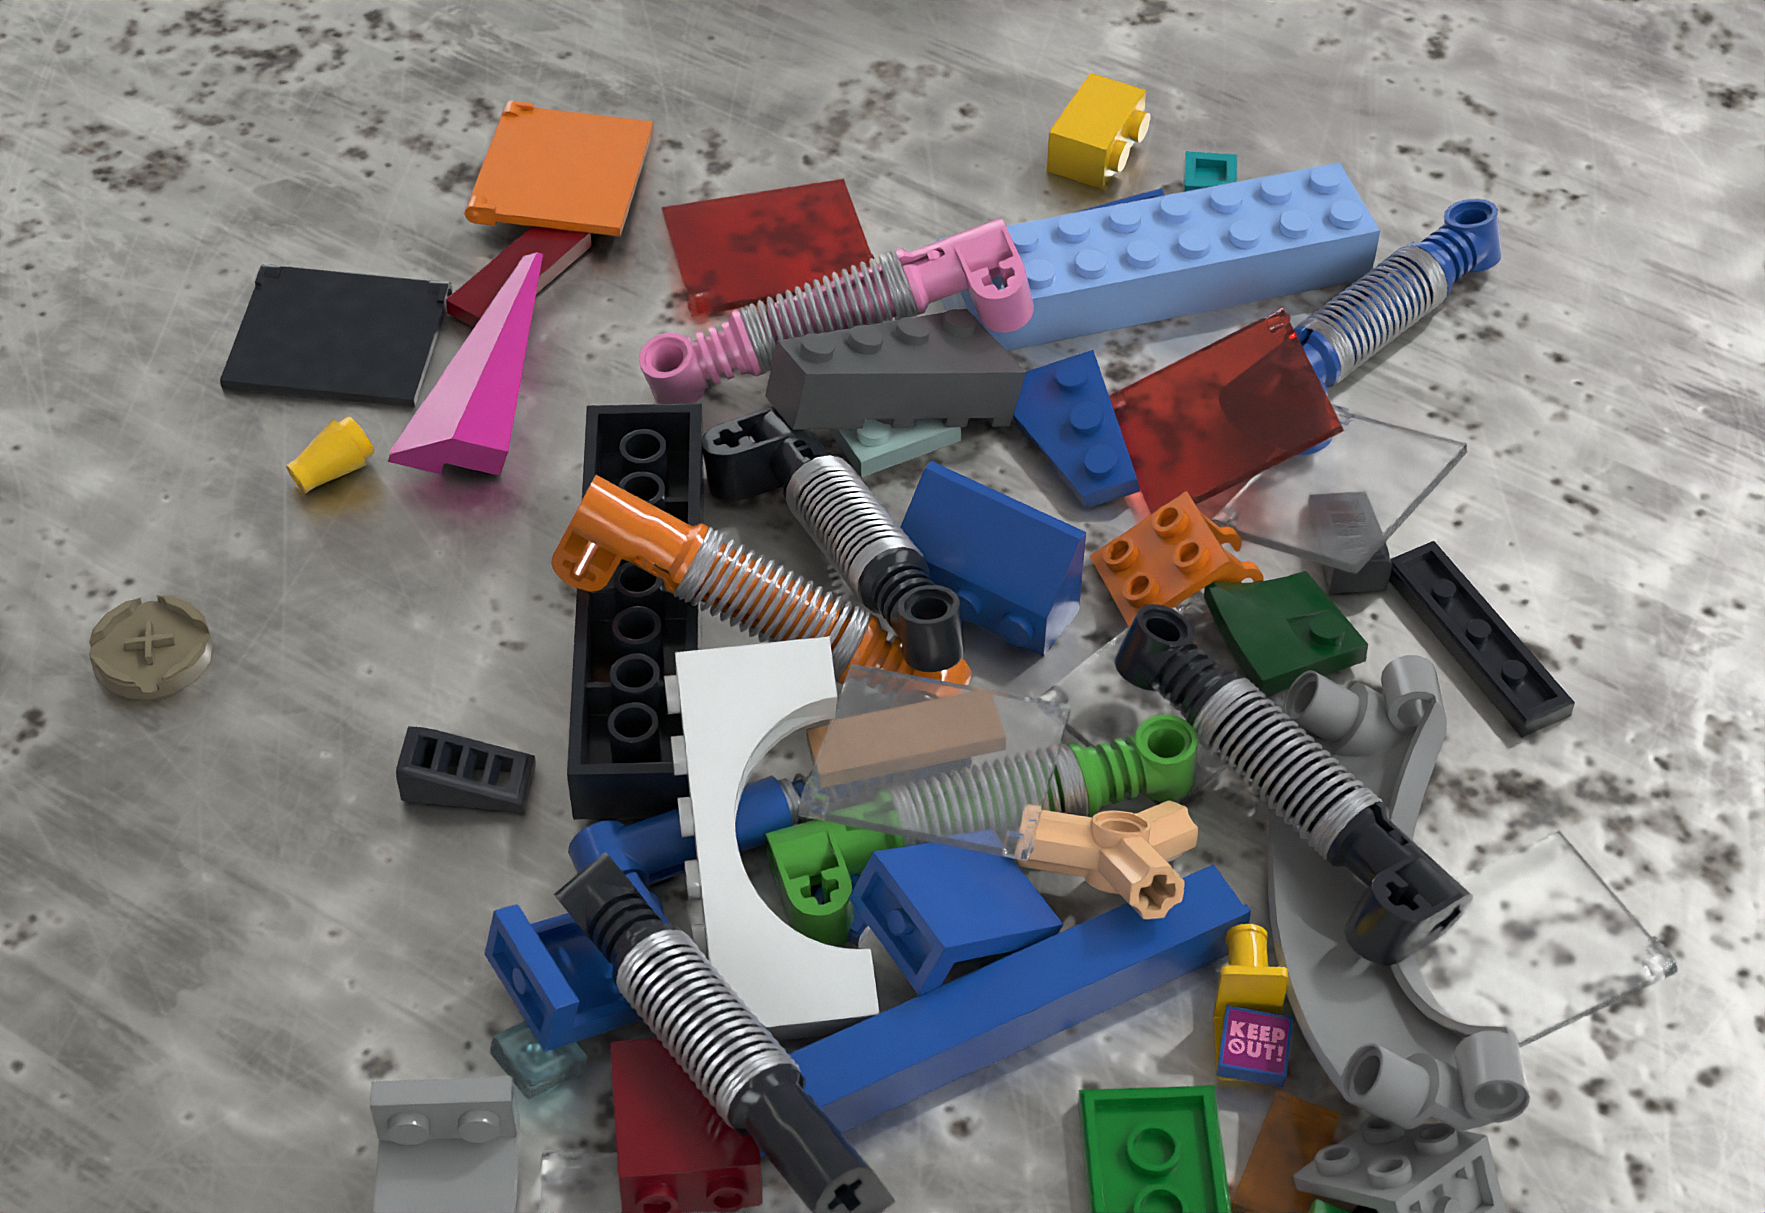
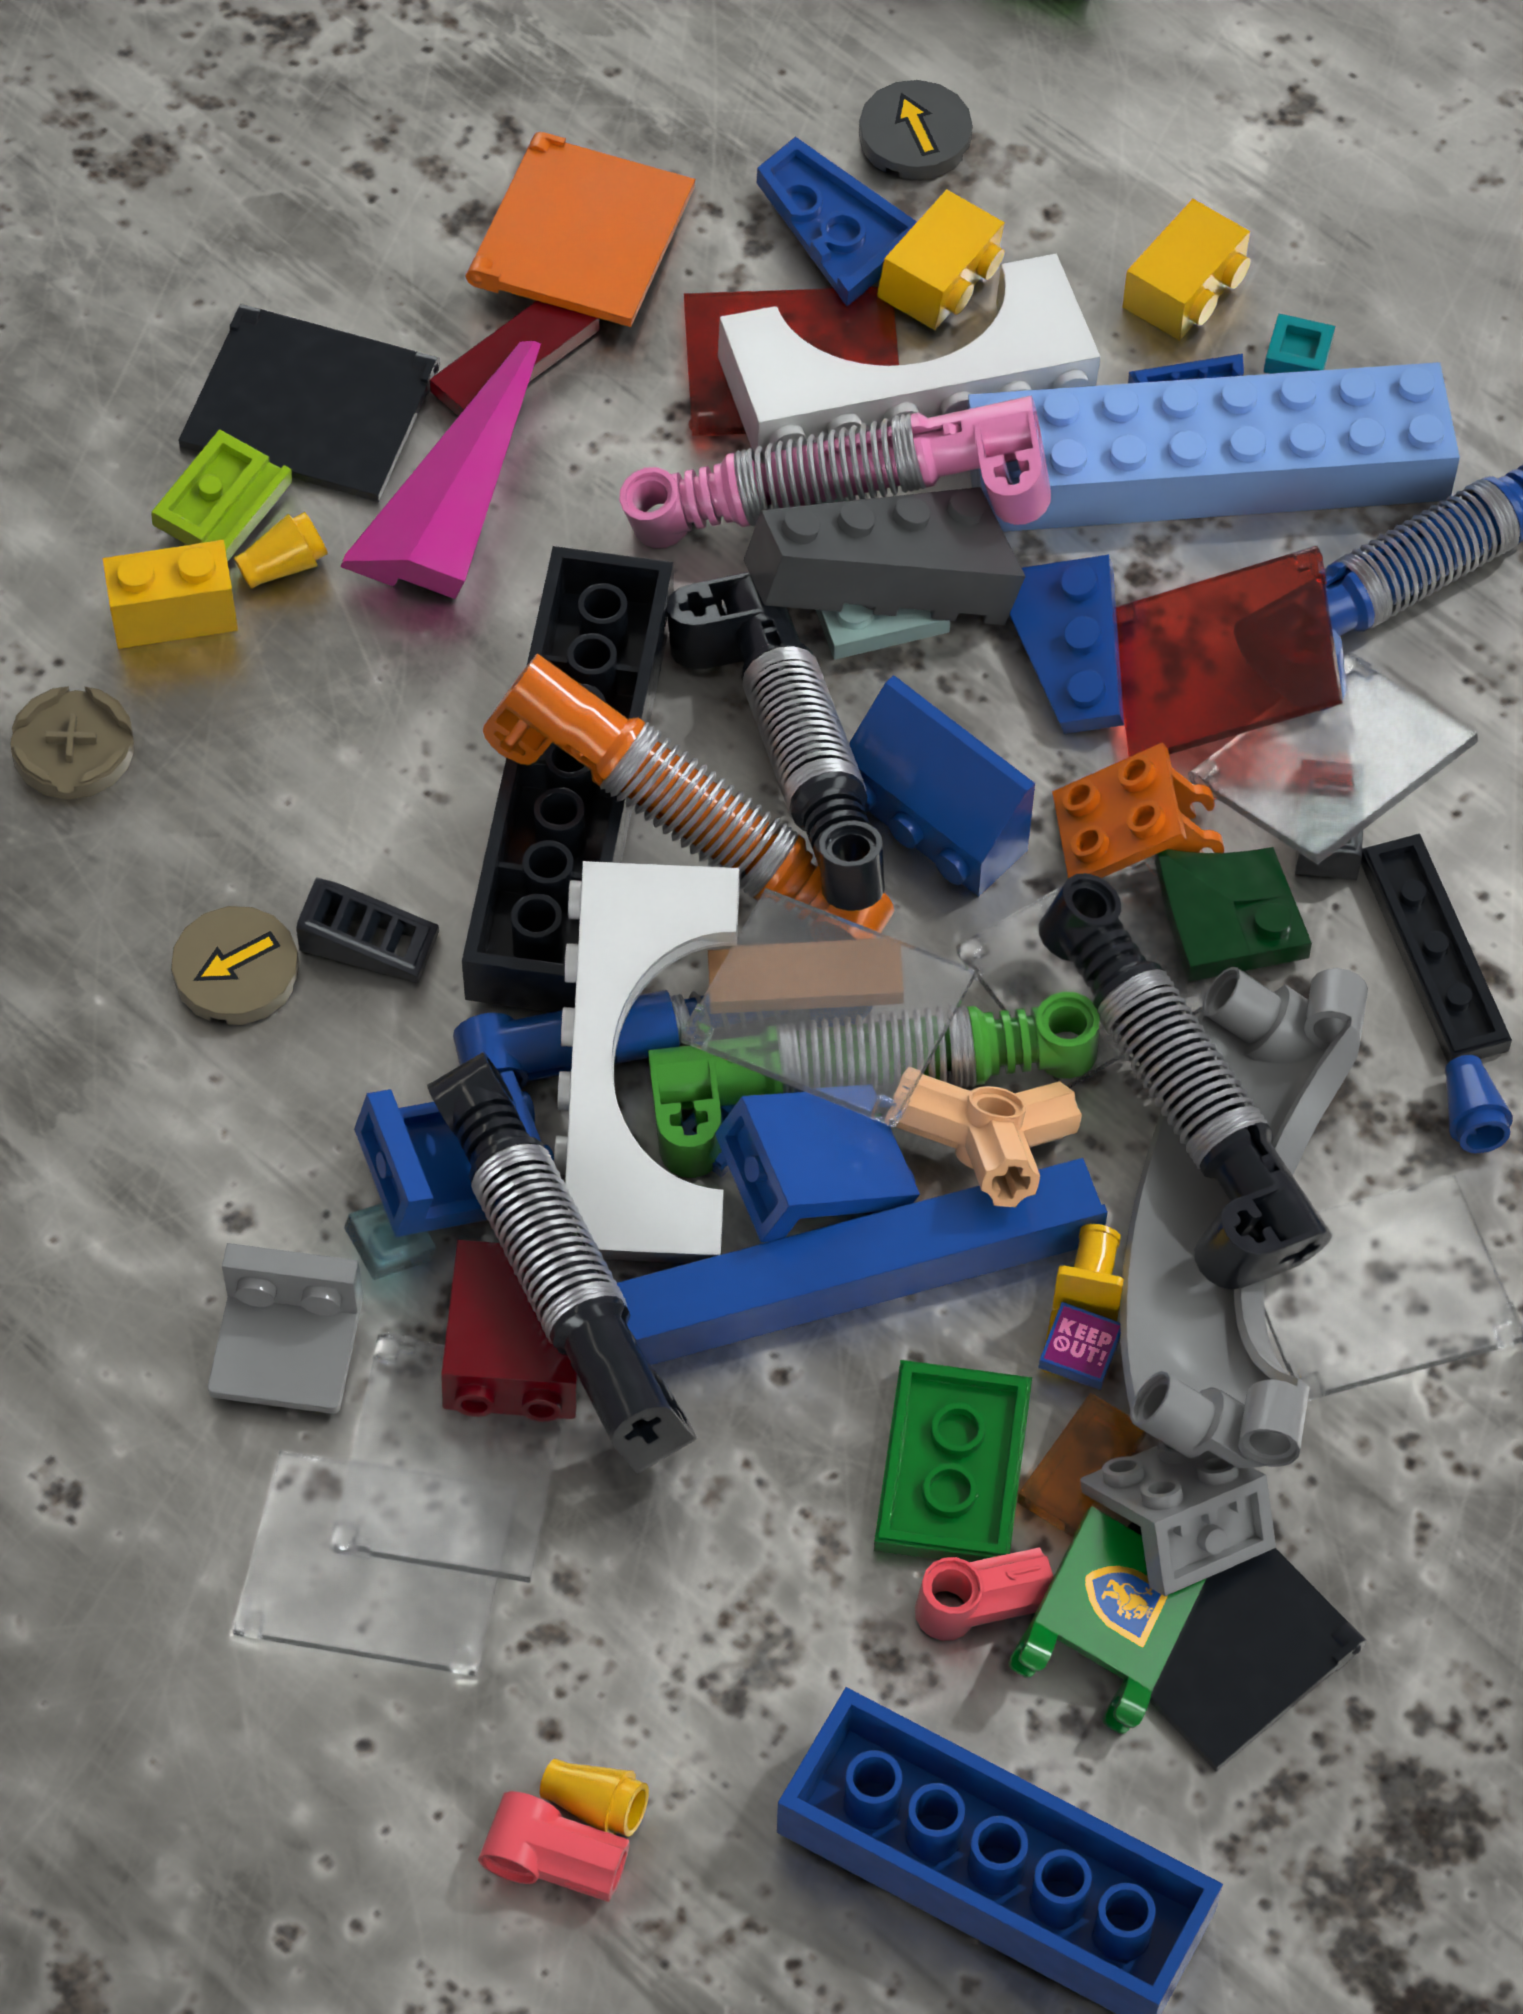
camera: 10 degrees right, 10 degrees up
none -> yellow brick [102,540,238,649]
none -> lime plate [151,429,292,562]
none -> dark tan tile [171,906,299,1025]
none -> white arch [718,253,1101,461]
none -> blue wing [756,136,917,306]
none -> dark grey tile [859,80,973,180]
none -> yellow brick [877,189,1005,330]
none -> blue cone [1445,1055,1513,1153]

